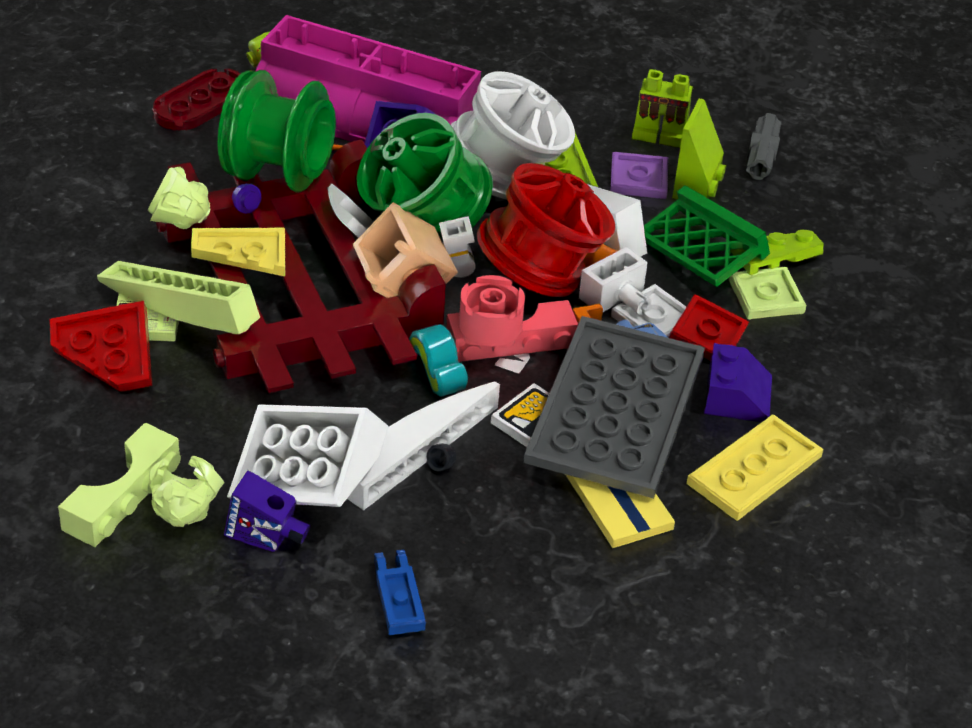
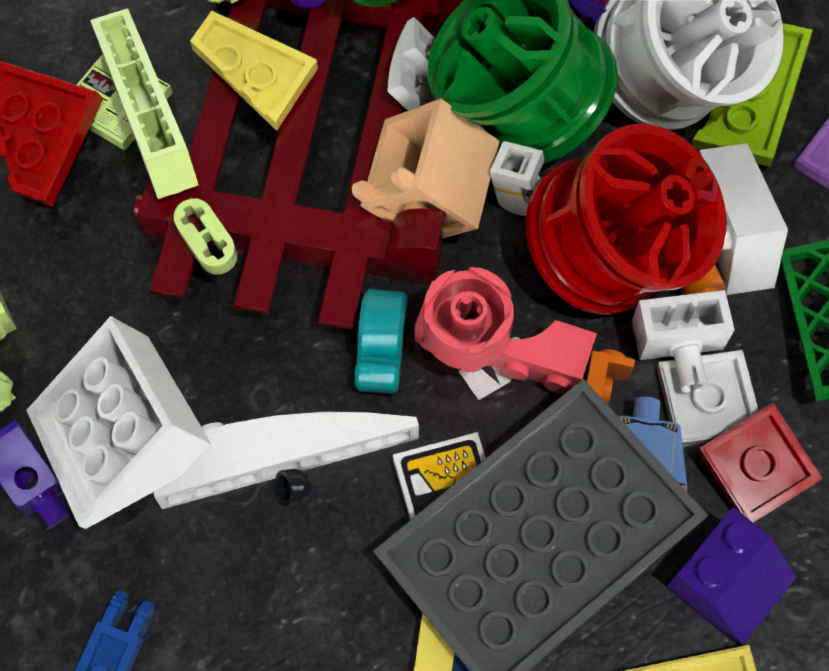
camera: 35 degrees right, 25 degrees up
none -> yellowish green beam [174,199,237,274]

